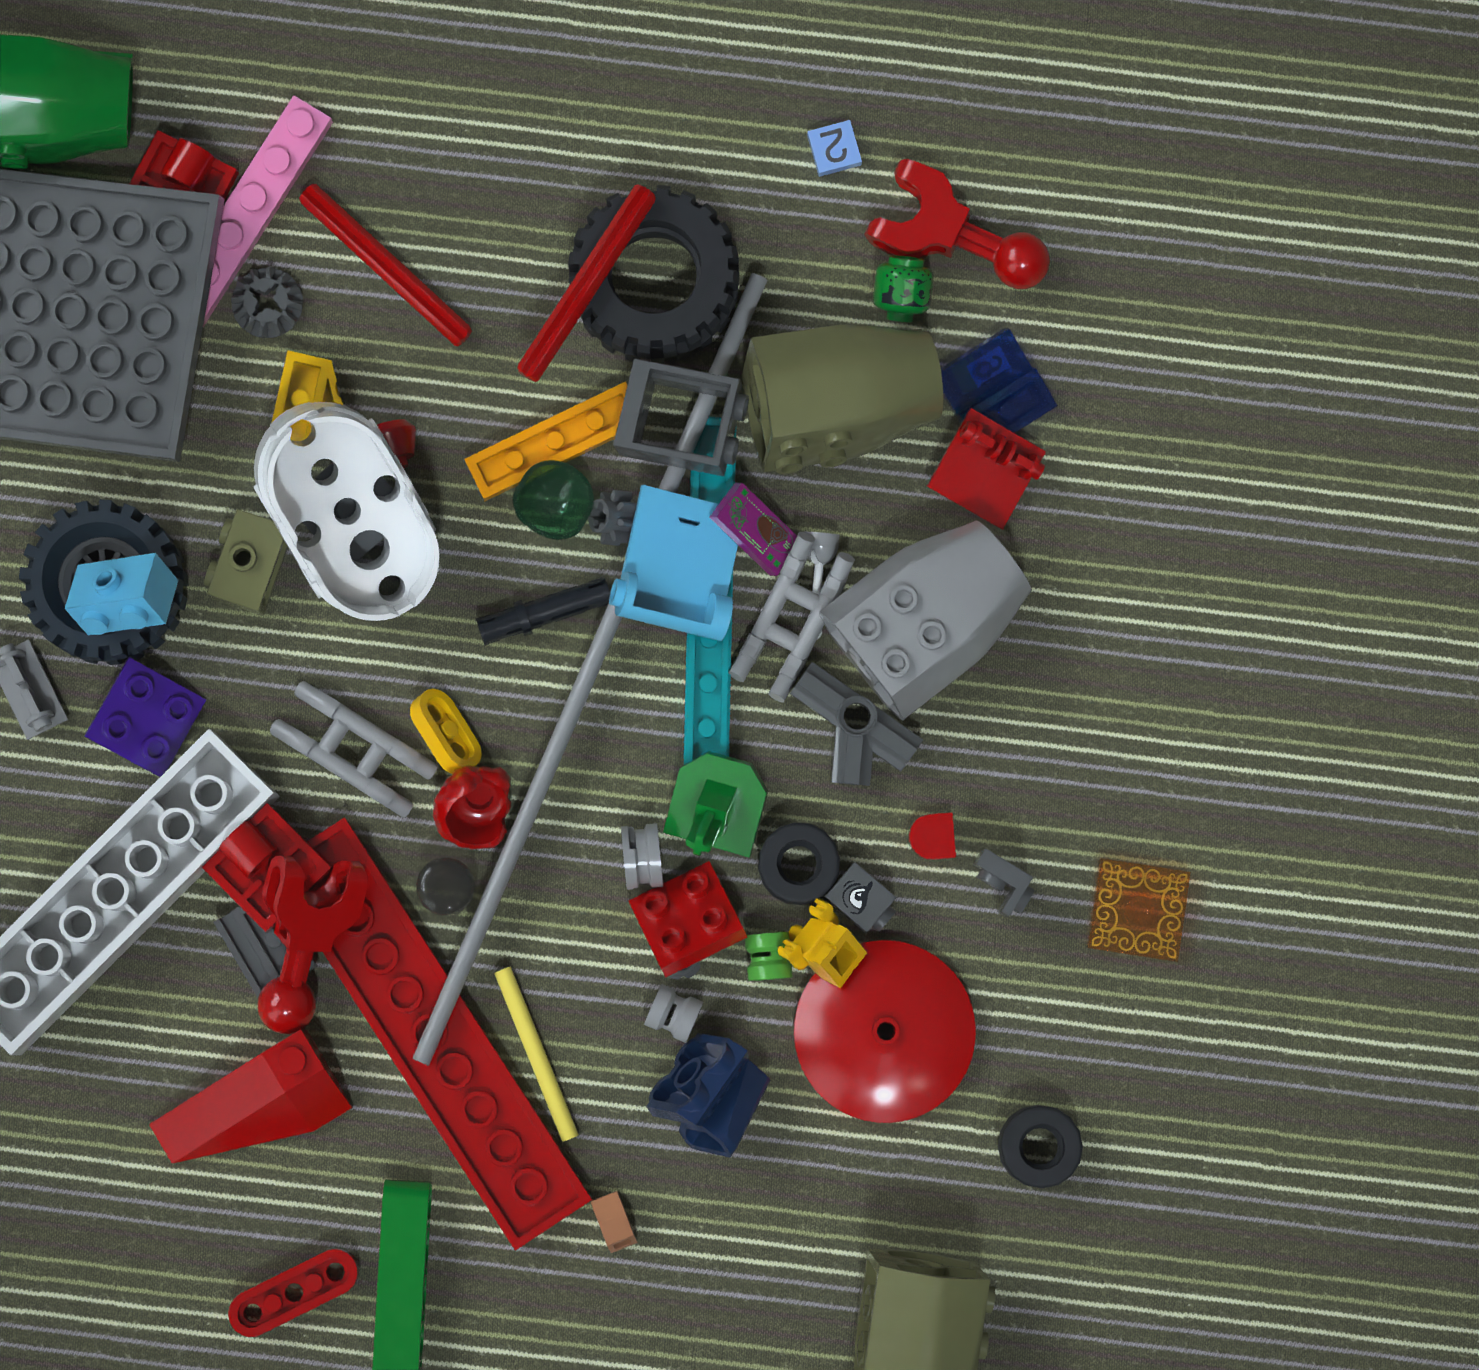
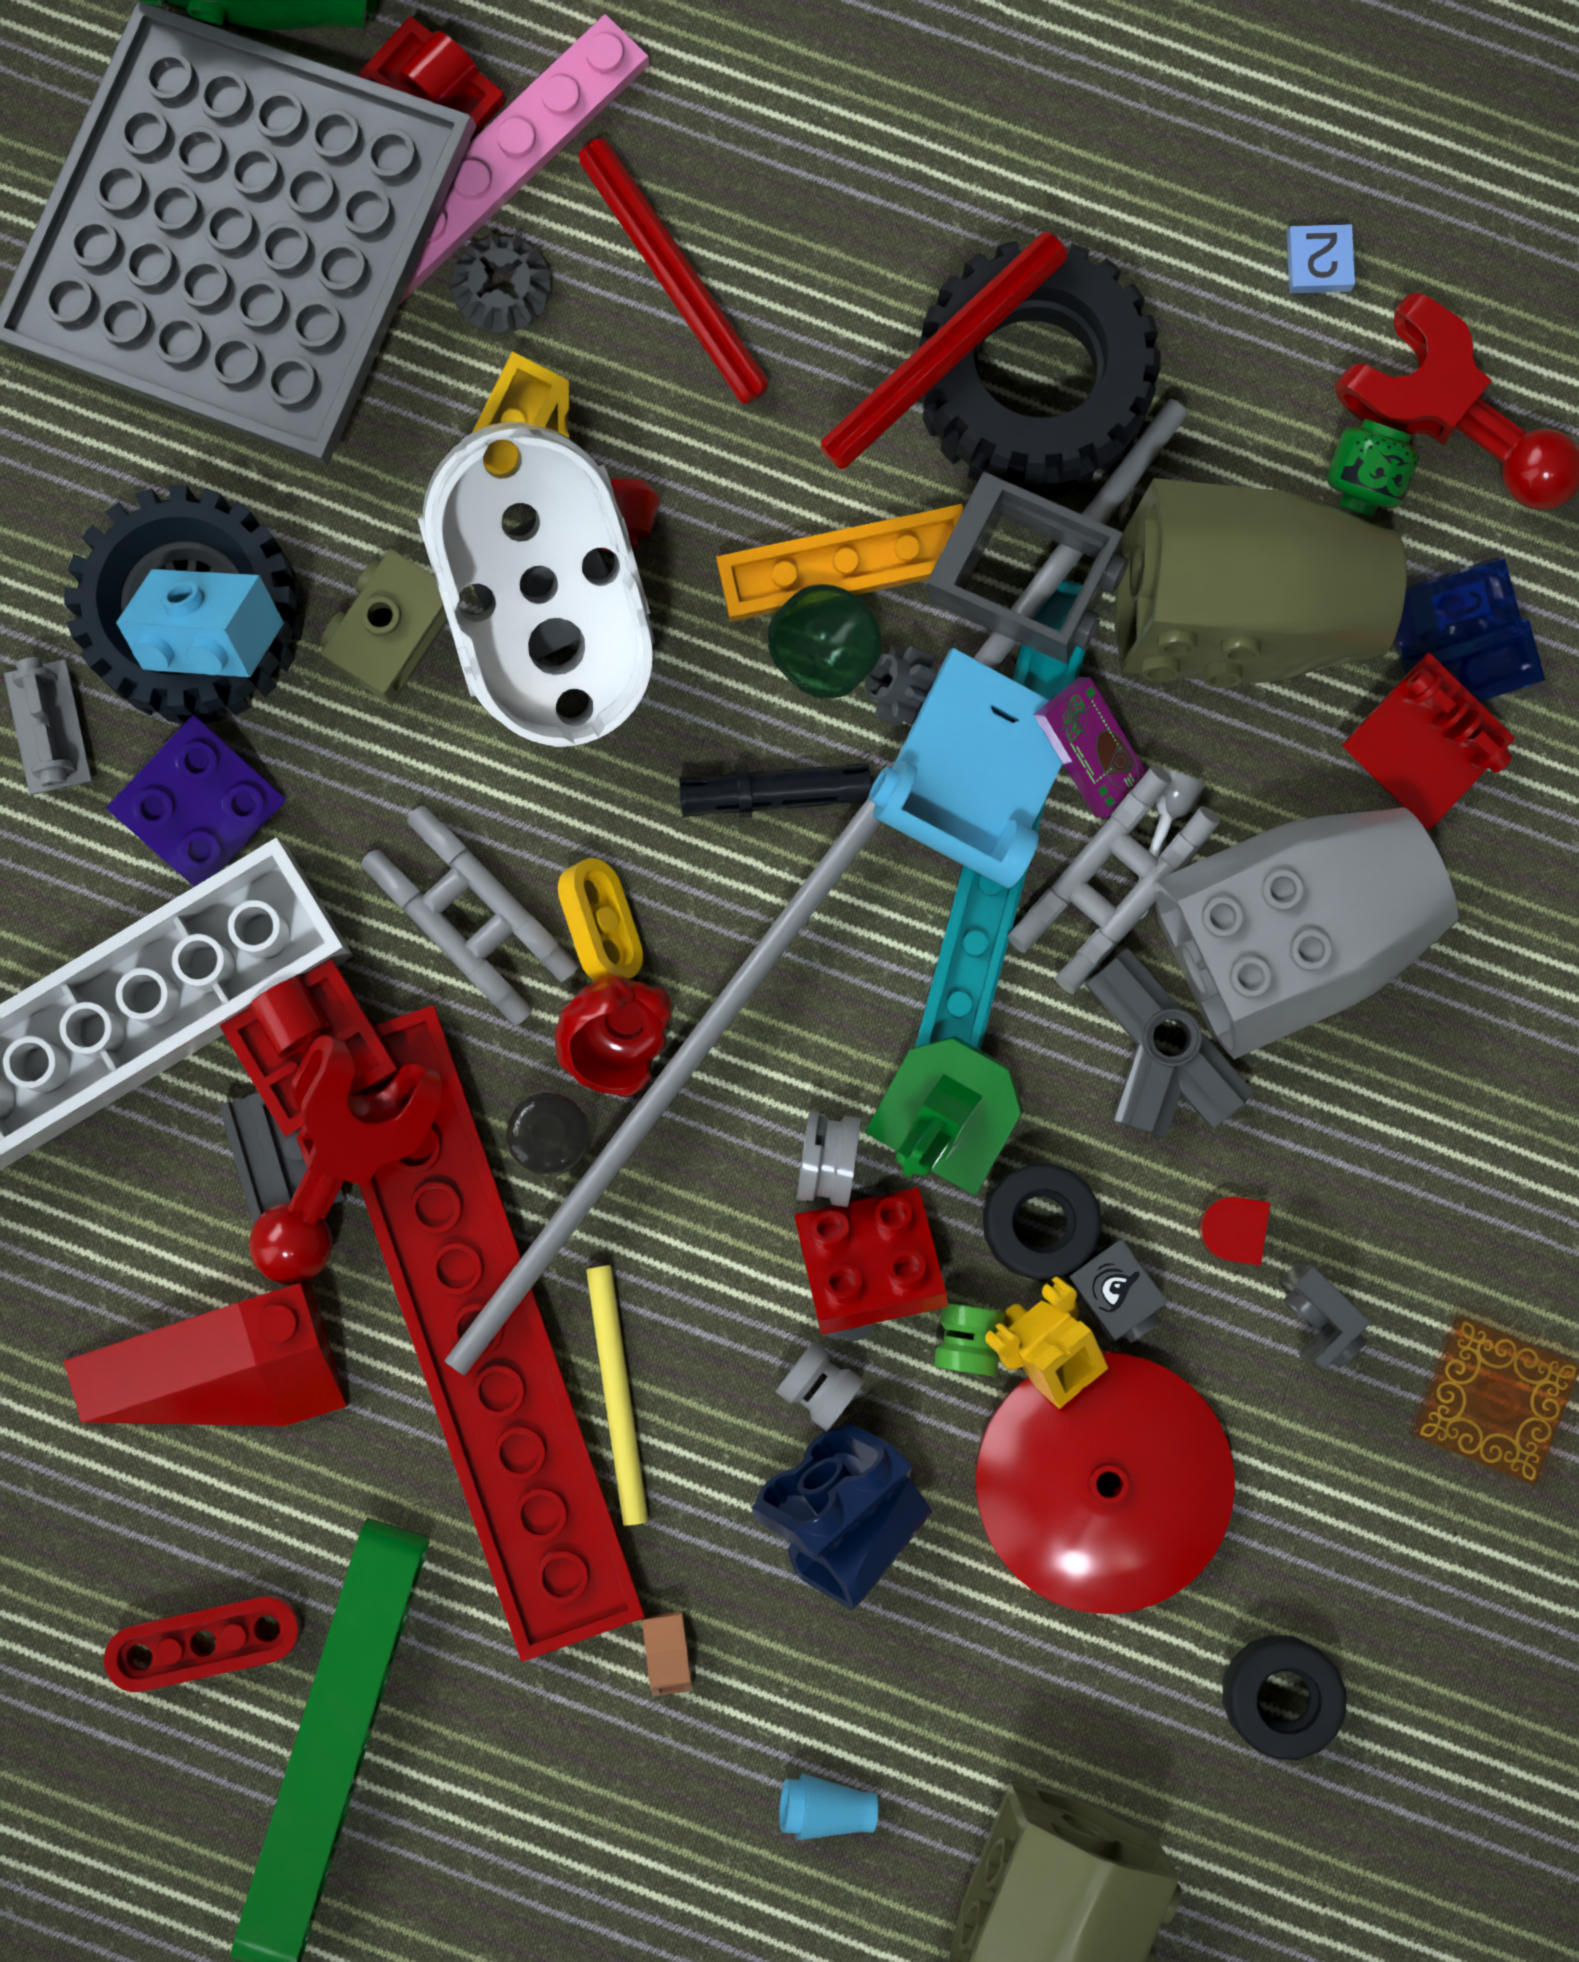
camera: 15 degrees right, 0 degrees up
none -> medium azure cone [779,1773,878,1841]

